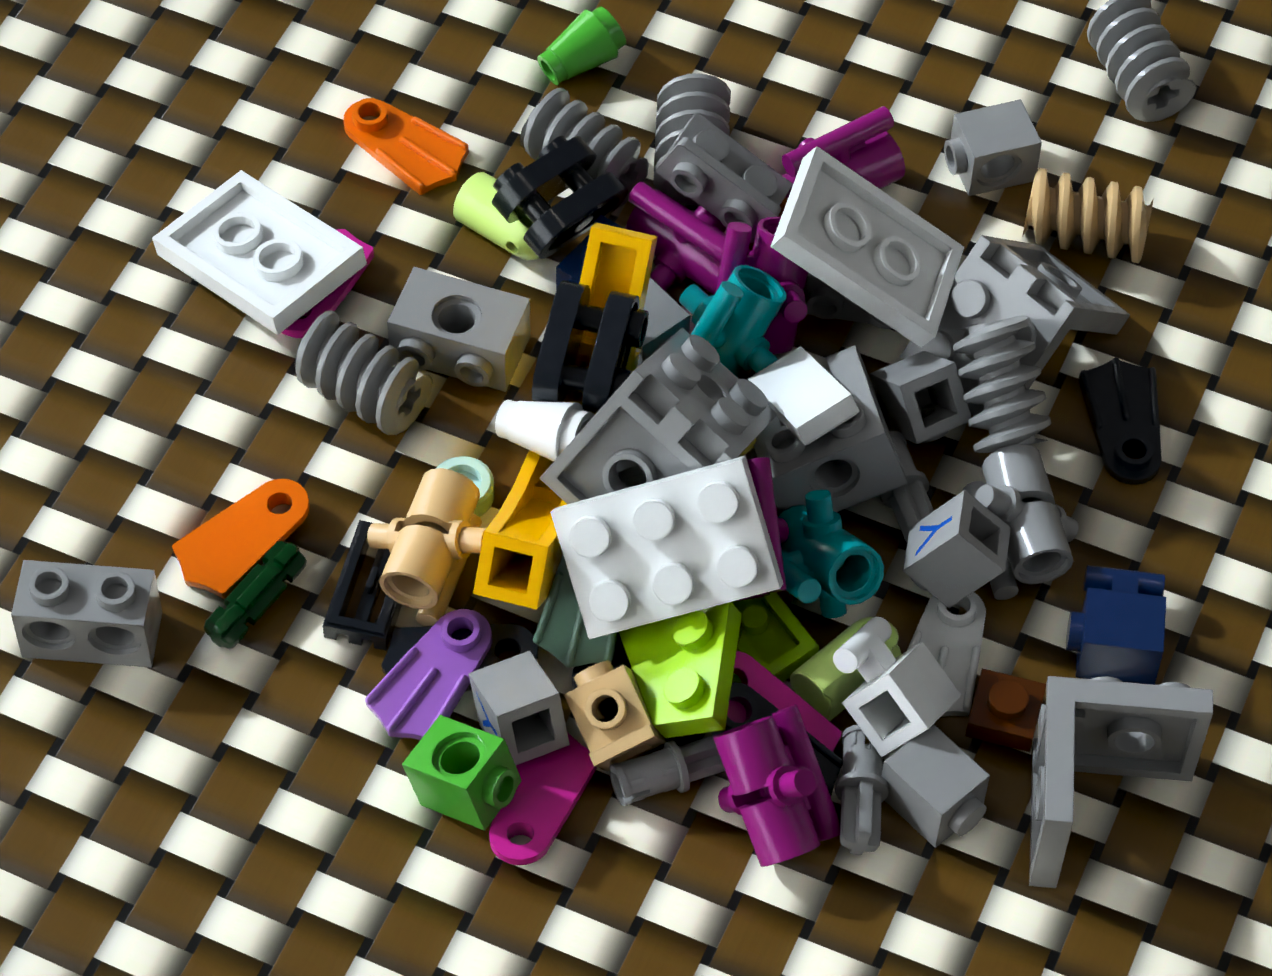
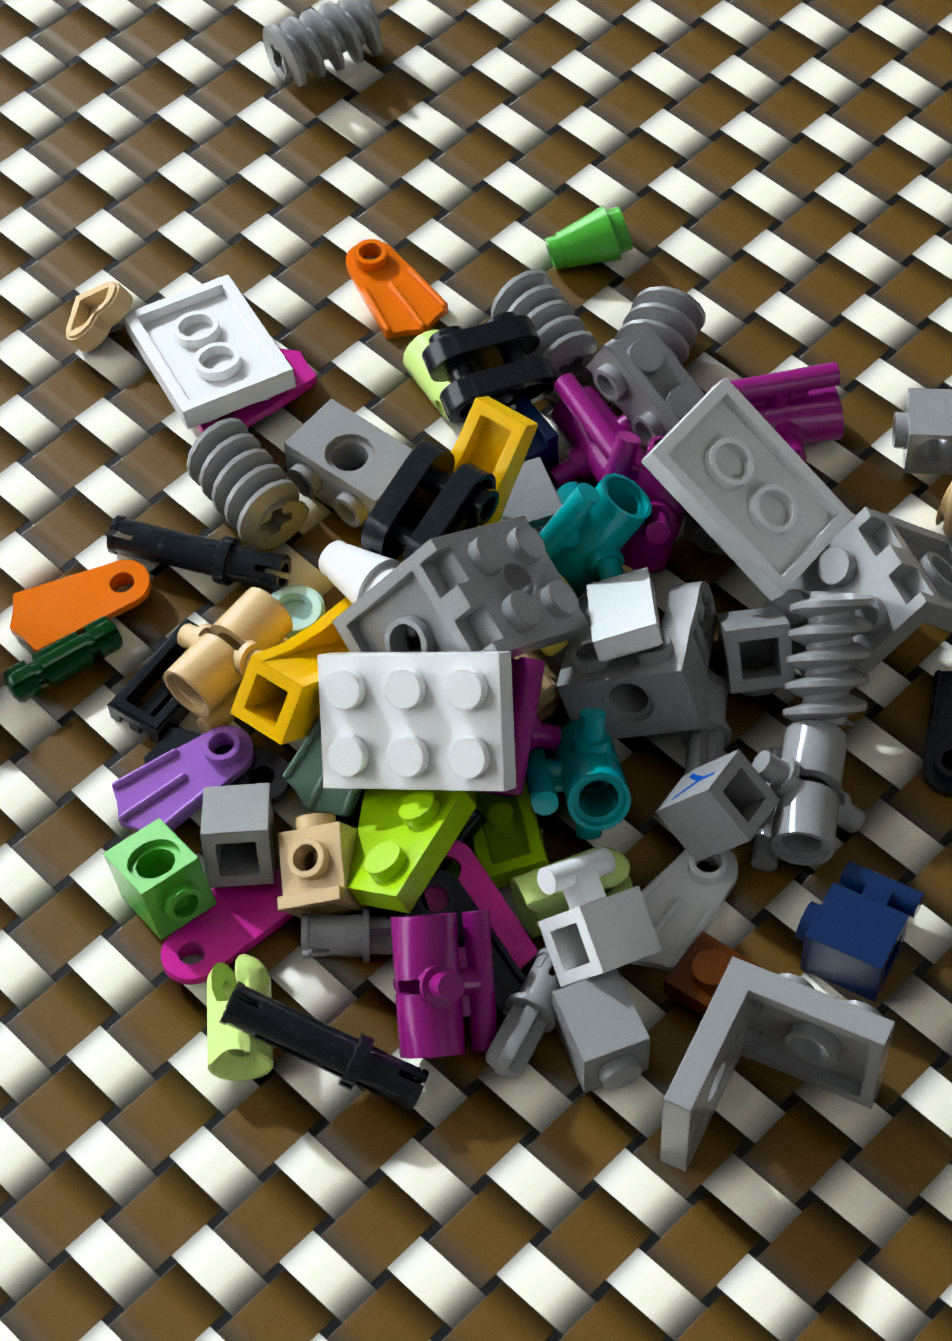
camera: 25 degrees right, 0 degrees up
none -> tan tile [66,281,133,352]
none -> black pin [107,515,292,592]
none -> yellowish green piece [207,954,273,1081]
none -> black pin [219,981,429,1112]

